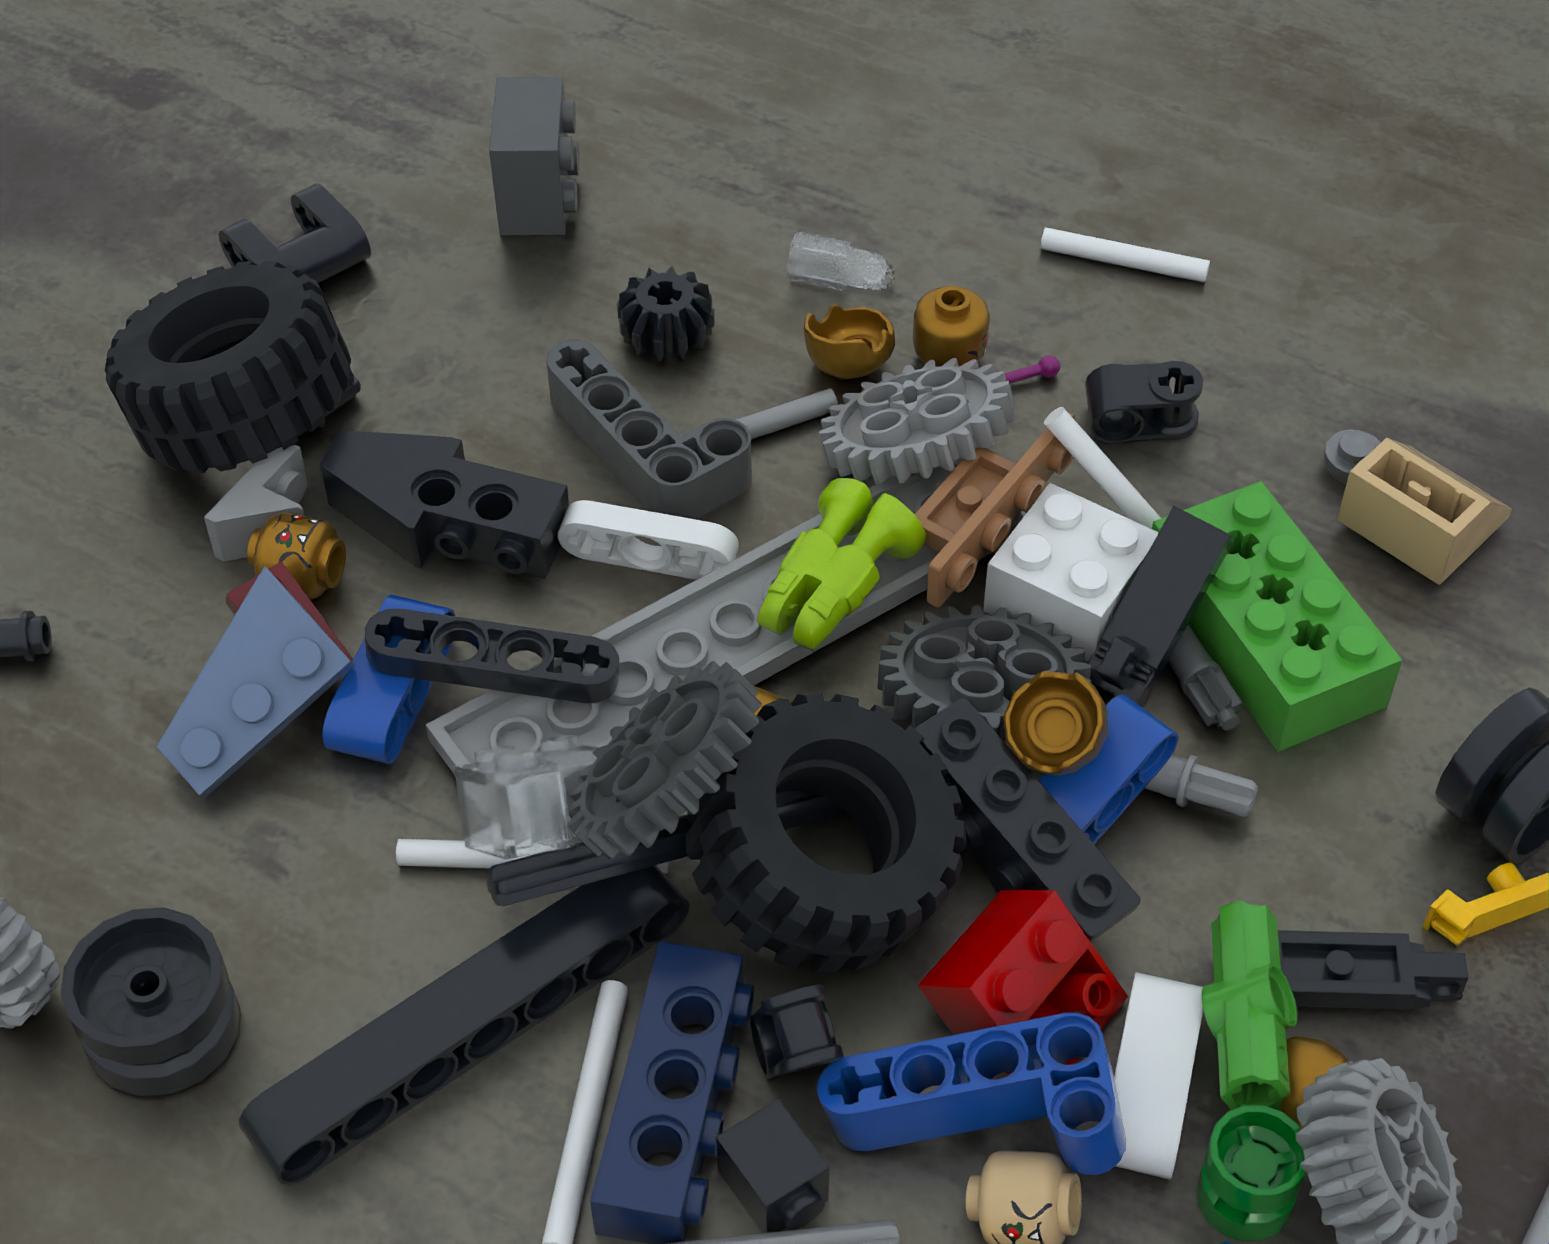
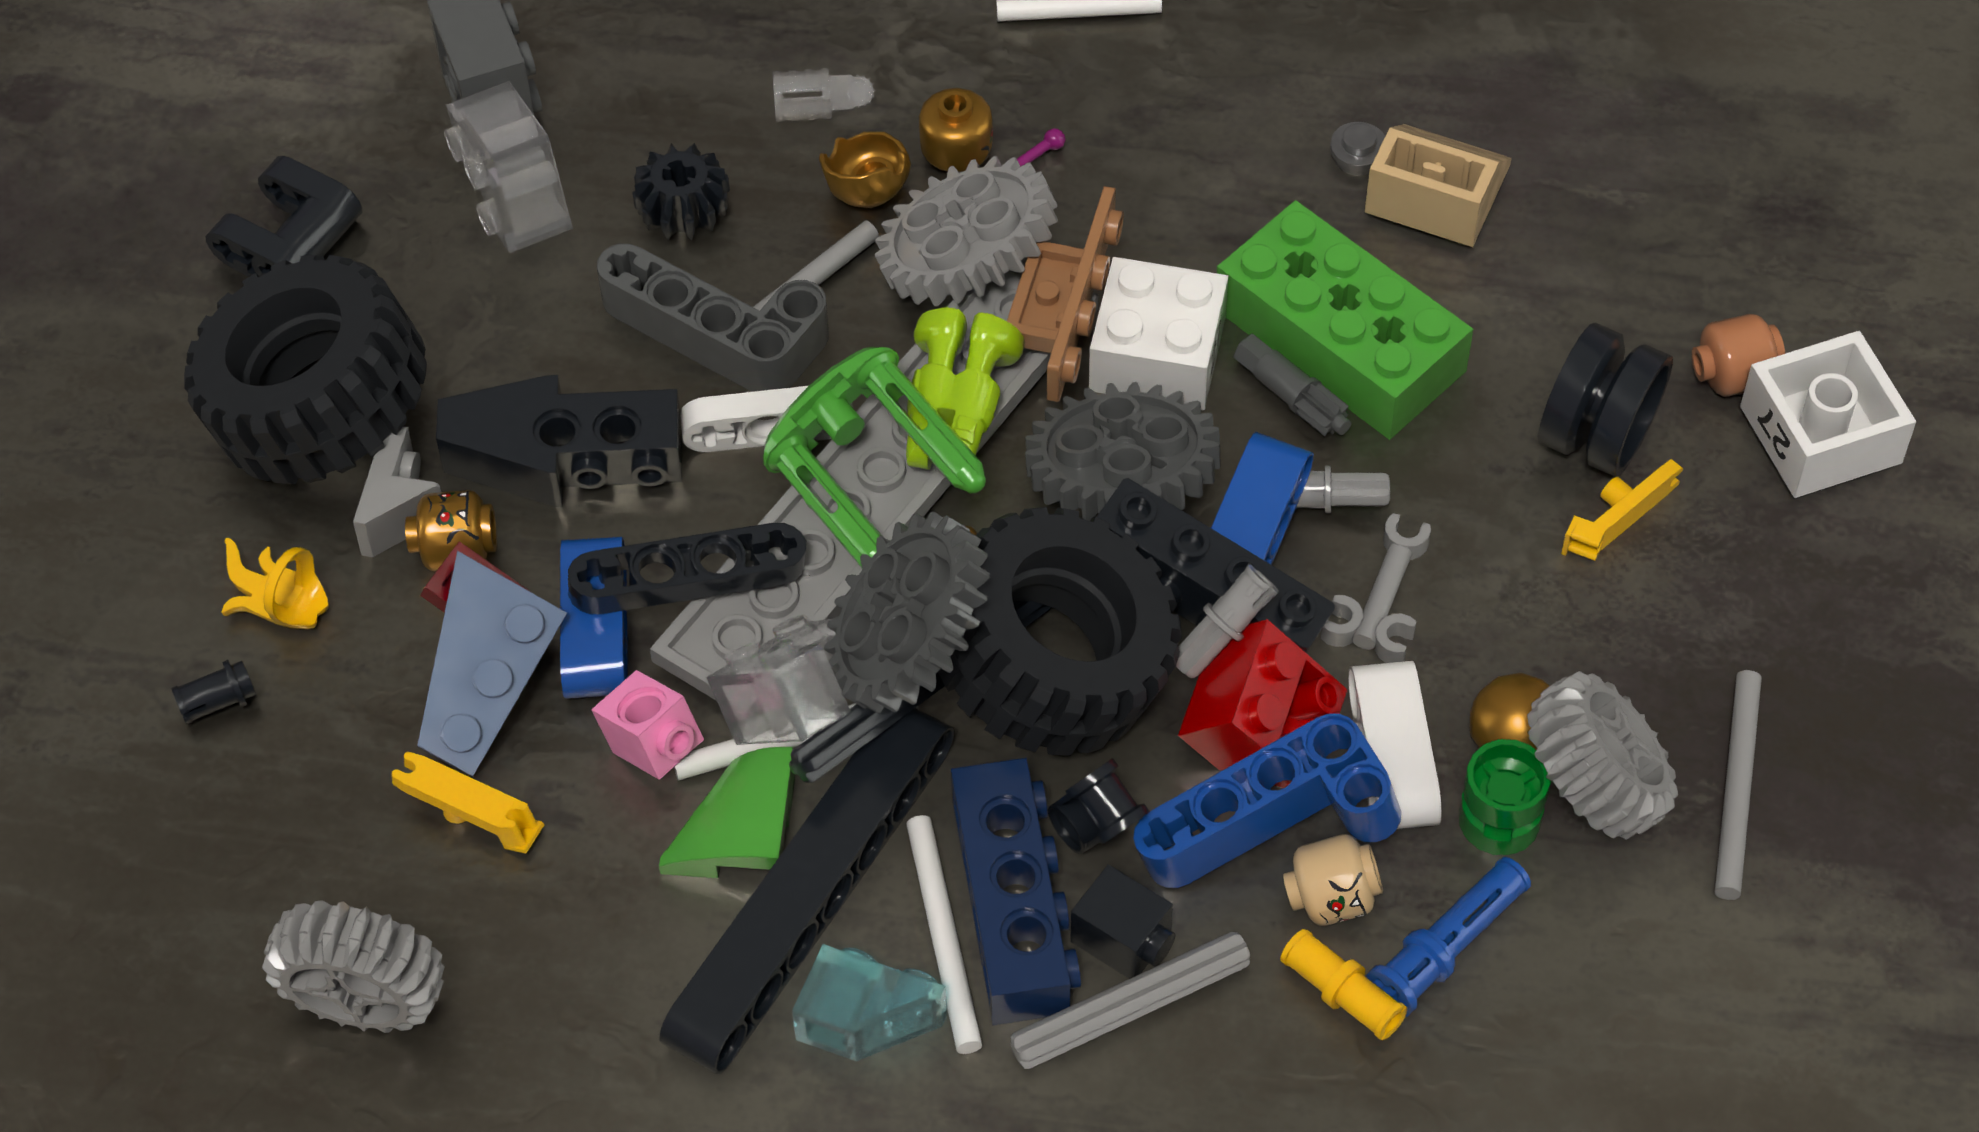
camera: 20 degrees left, 5 degrees up
black wheel [61,907,240,1096] -> none
pearl gold hair [1003,671,1109,775] -> none
white bar [1044,407,1161,529] -> none
black piece [1085,361,1203,444] -> none
black hinge [1087,506,1235,707] -> none
bright green piece [1201,900,1297,1110] -> none
black hinge [1278,930,1468,1010] -> none
none -> yellow piece [221,538,329,630]
none -> yellow piece [392,752,544,854]
none -> clear brick [444,81,573,253]
none -> bright pink brick [591,670,704,780]
none -> bright green slope [659,747,796,878]
none -> bright green piece [763,347,986,569]
none -> clear light blue slope [792,944,947,1061]
none -> light grey axle [1176,565,1279,678]
none -> light grey bar [1321,513,1431,663]

